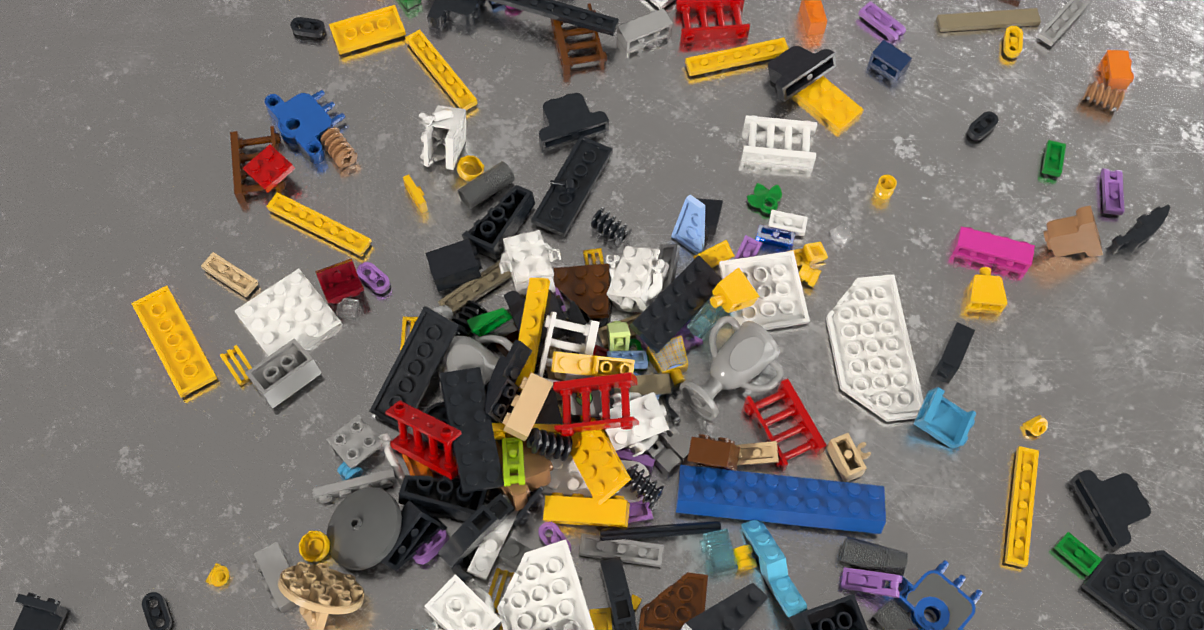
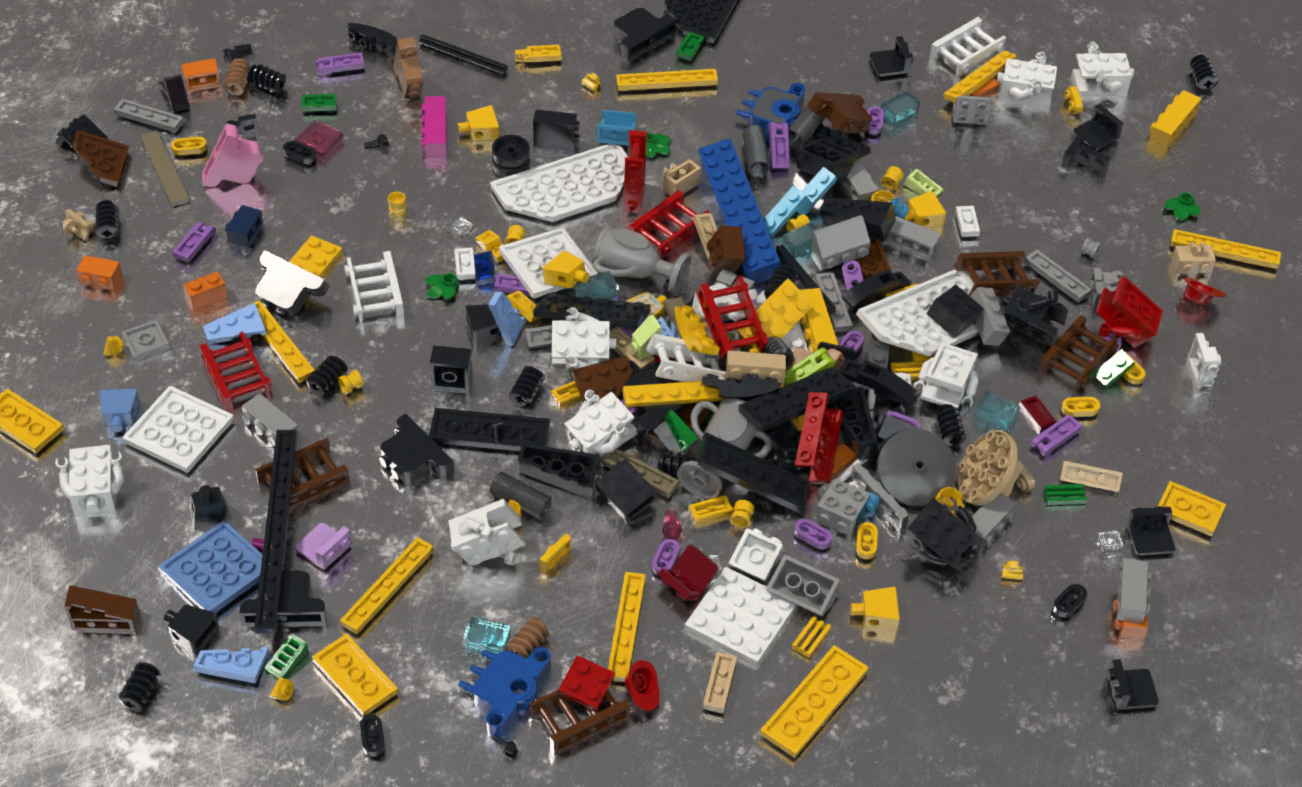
camera: 110 degrees left, 15 degrees down
none -> black bracket [158,74,190,113]
none -> bright pink brick [202,123,264,187]
none -> light blue wing [203,303,268,344]
none -> black plate [223,43,254,62]
none -> black plate [226,114,258,134]
none -> black piece [247,64,286,93]
none -> clear pink plate [294,120,343,157]
none -> lavender bracket [295,523,352,570]
none -> black piece [306,355,348,396]
none -> yellow wheel [338,370,364,395]
none -> black hand [364,134,389,148]
none -> black axle [419,35,508,74]
none -> black brick [430,345,473,391]
none -> clear light blue brick [462,617,511,654]
none -> black wheel [492,135,530,178]
none -> black hand [492,735,518,759]
none -> yellow hinge [515,45,562,63]
none -> red fence [624,130,647,213]
none -> red piece [625,660,660,711]
none -> green plate [646,132,671,158]
none -> clear pink cone [662,510,682,539]
none -> white plate [728,528,784,582]
none -> yellow wheel [730,500,754,528]
none -> medium lavender plate [794,519,832,550]
none -> light grey slope [810,215,870,271]
none -> medium lavender plate [842,260,863,291]
none -> yellow torso [850,587,900,631]
none -> yellow plate [856,522,878,559]
none -> black torso [907,497,986,572]
none -> black piece [935,404,966,446]

